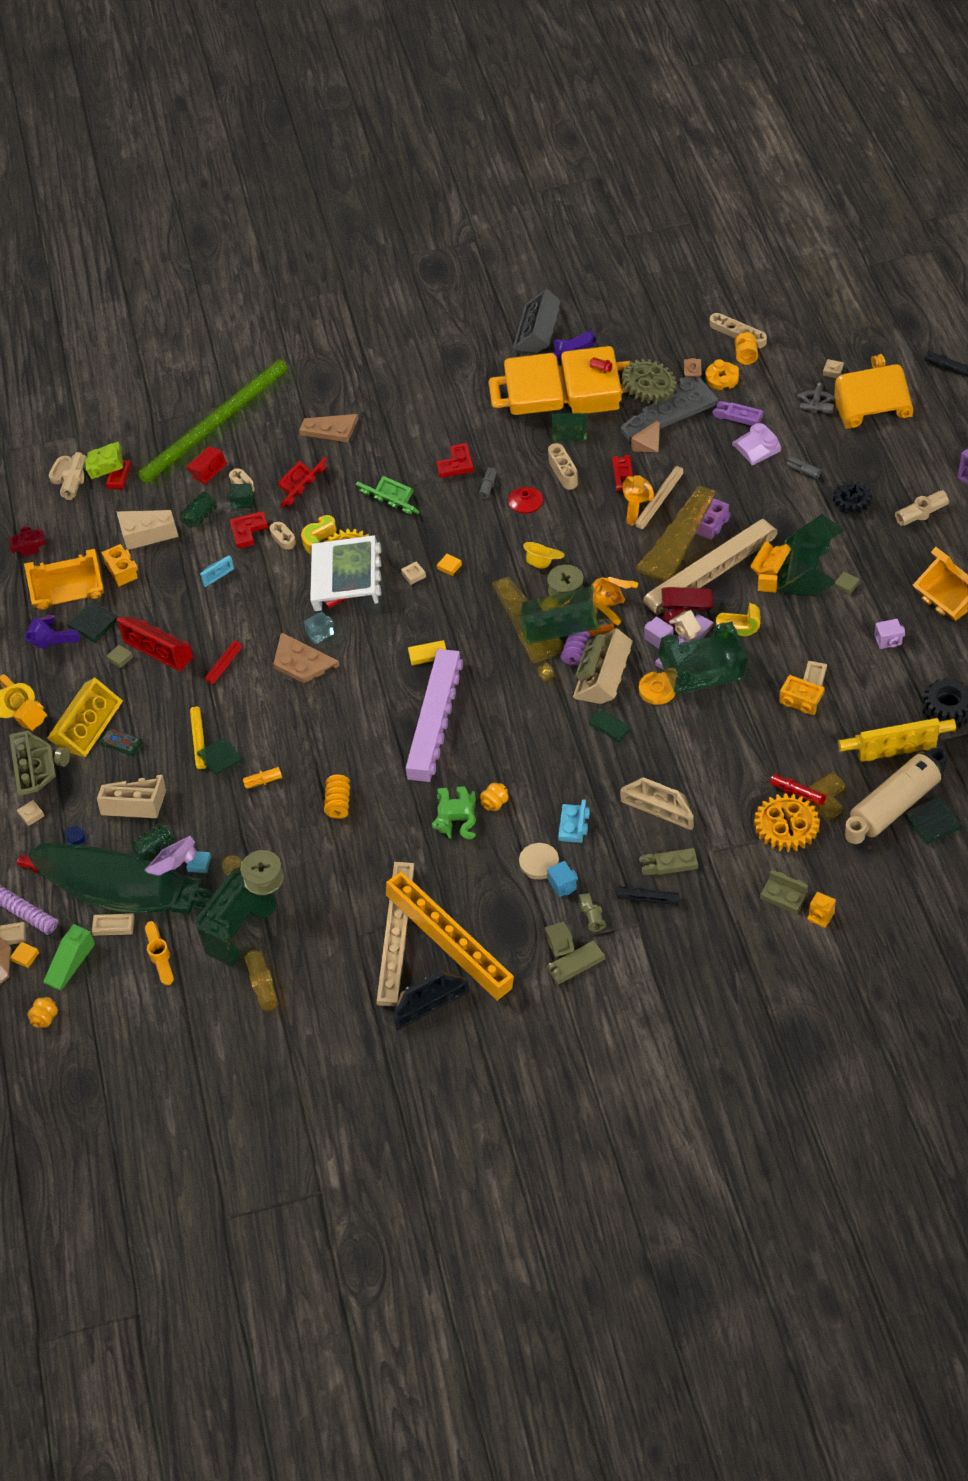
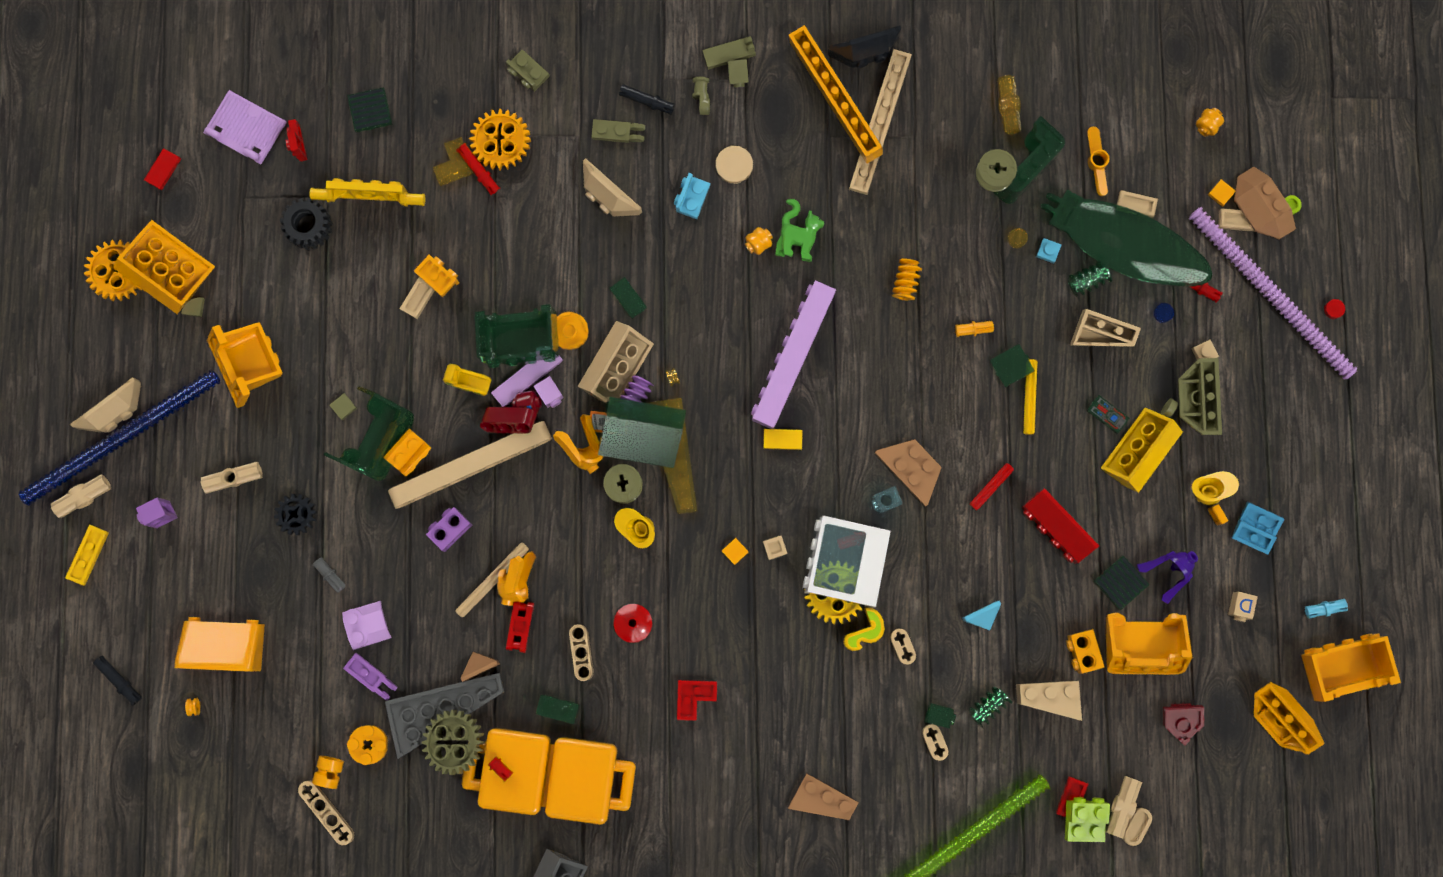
camera: 170 degrees left, 30 degrees up
light orange brick [13,700,47,731] -> none
bright green slope [43,924,95,991] -> none
olive tile [106,645,133,668] -> none
lavender slope [145,836,196,876] -> none
red hinge [186,446,227,484] -> none
red plate [230,511,268,549] -> none
red bracket [277,457,327,509] -> none
bright green bracket [356,476,419,515] -> none
dark grey axle [478,467,497,499] -> none
dark azure brick [547,861,578,897] -> none
dark purple piece [552,330,597,364] -> none
olive hinge [575,634,606,681] -> none
clear yellow wing [636,485,716,582] -> none
tan brick [669,610,701,641] -> none
medium nougat bracket [684,358,701,377] -> none
light orange tile [758,574,777,592] -> none
flat silver piece [797,382,835,414] -> none
light orange brick [807,892,836,928] -> none
tan plate [823,359,844,378] -> none
tan piece [845,747,948,844] -> none
lavender brick [874,619,905,649] -> none

